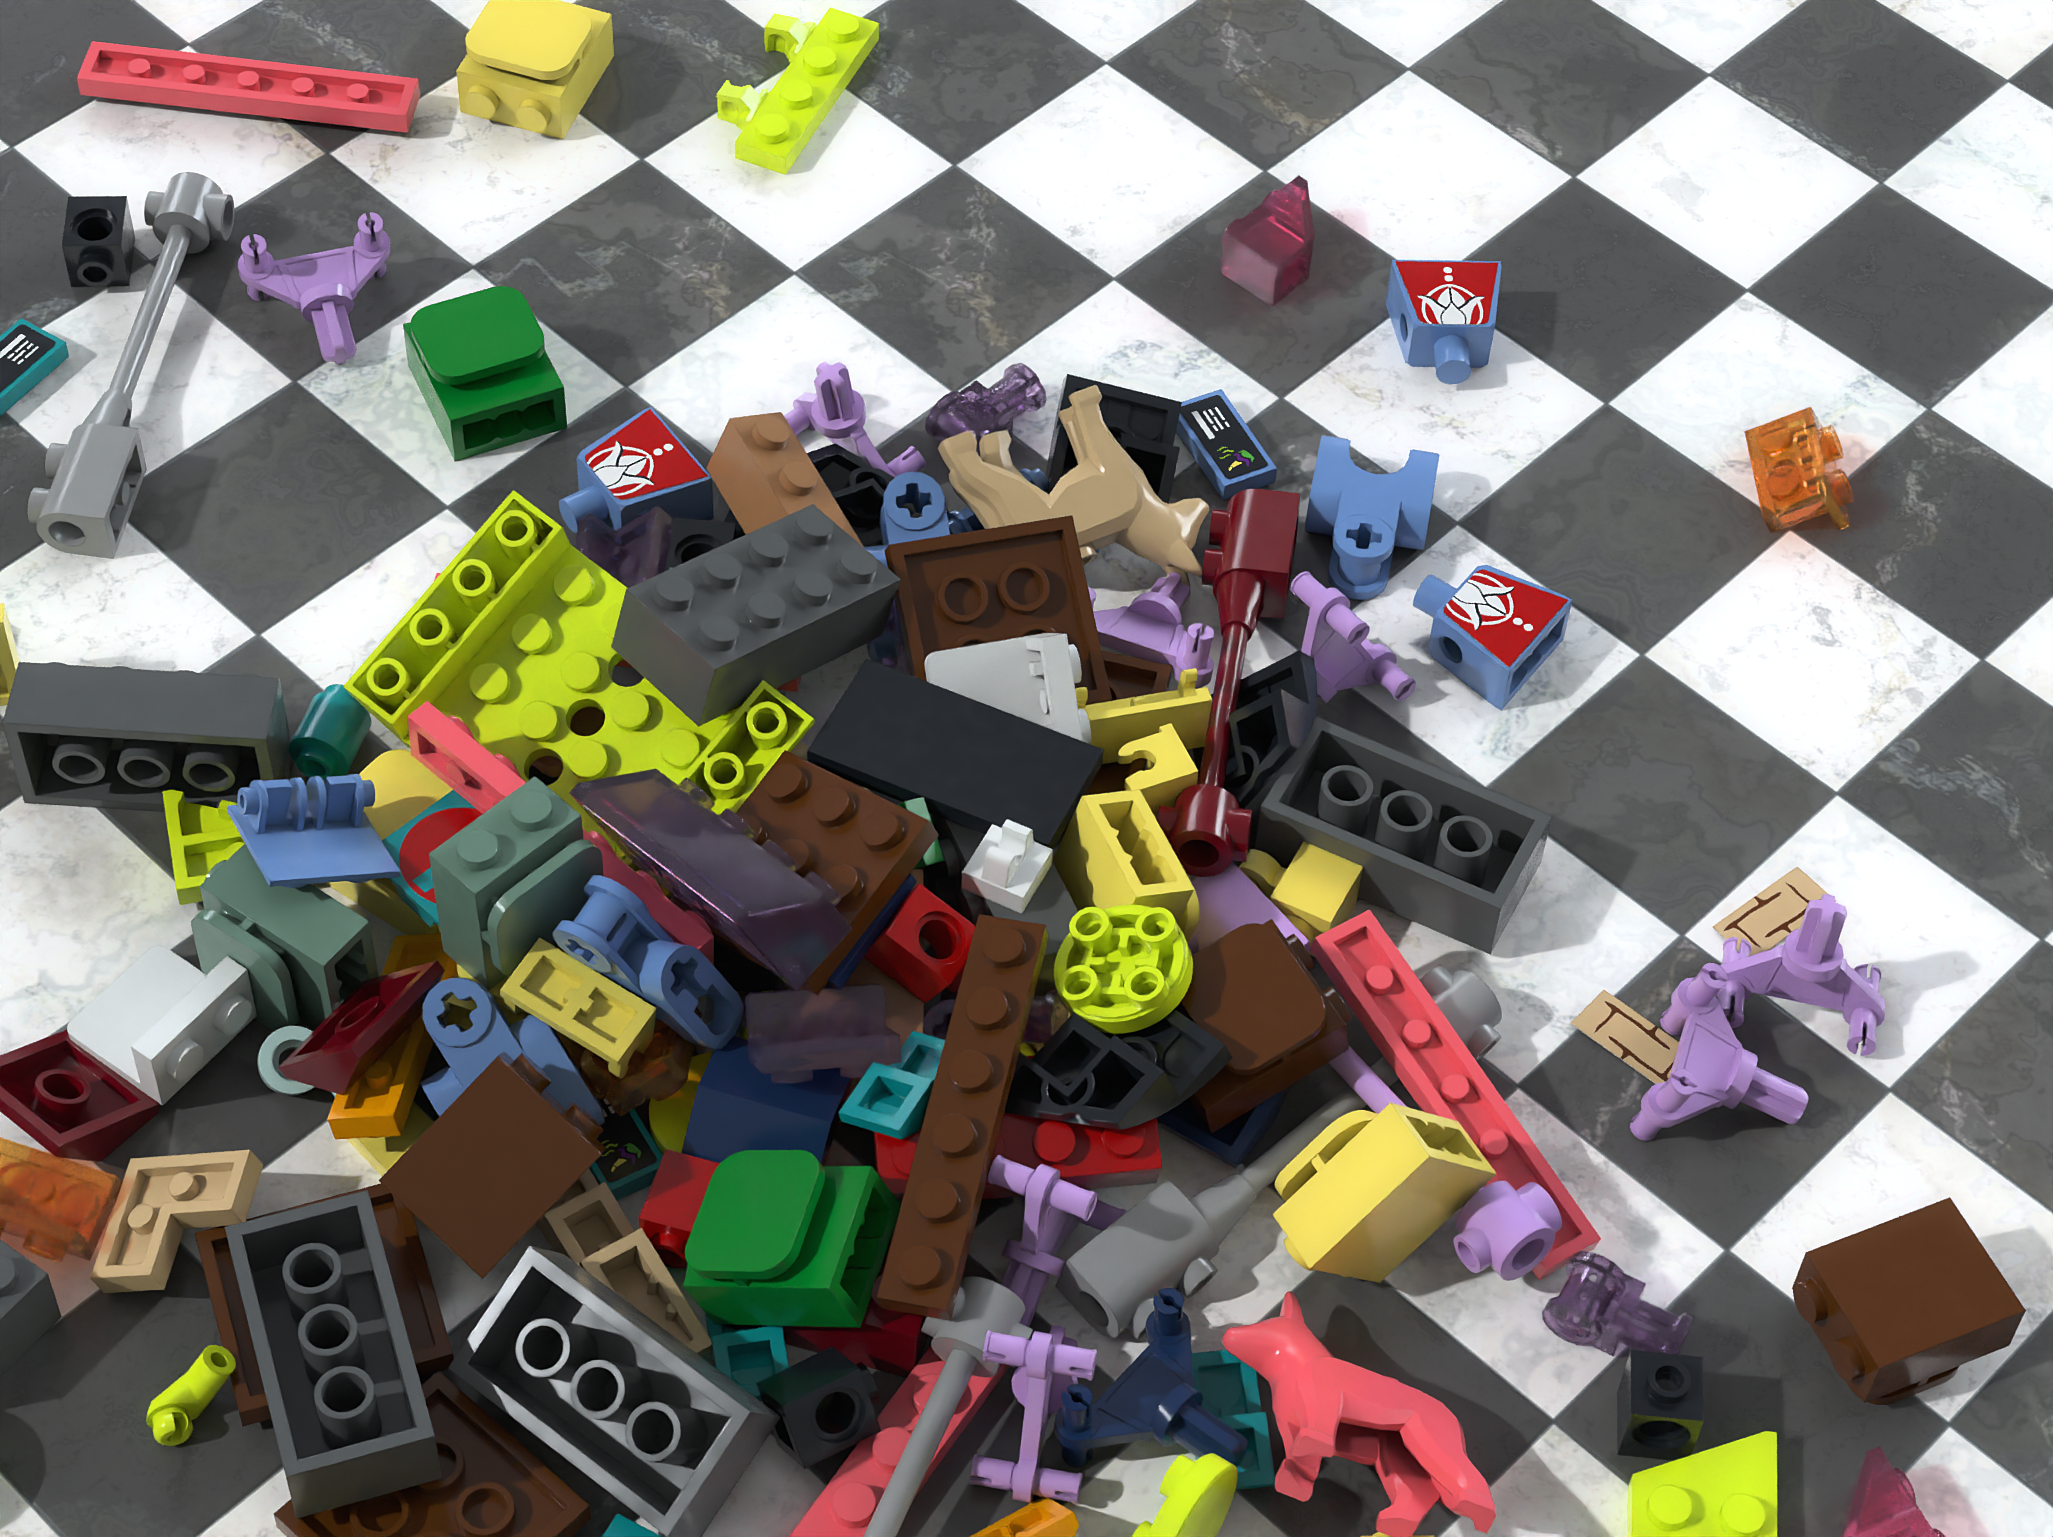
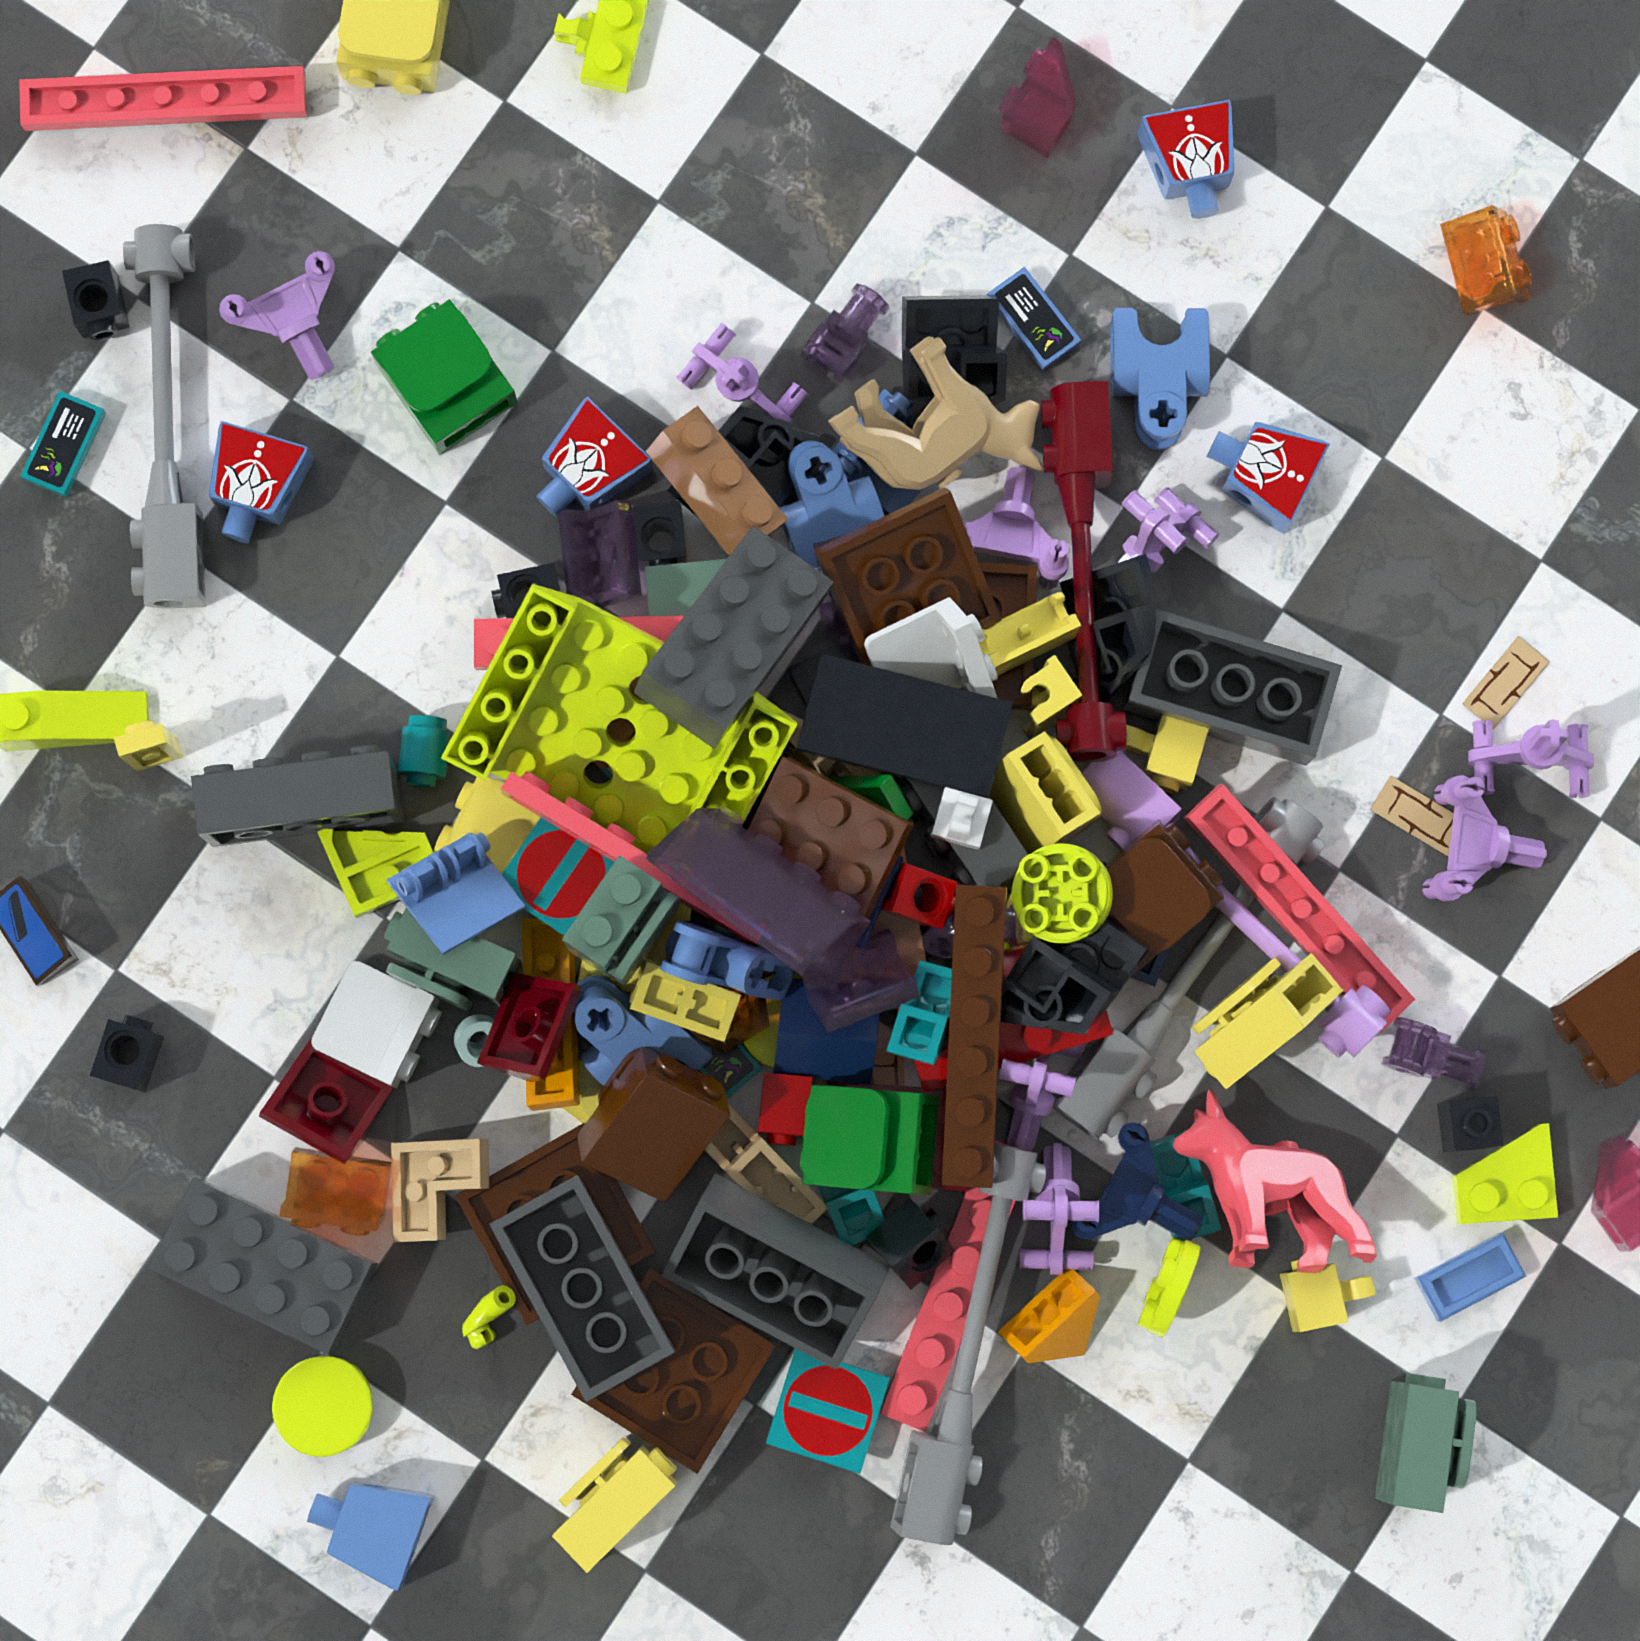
camera: 15 degrees left, 30 degrees up
none -> torso [209,421,314,543]

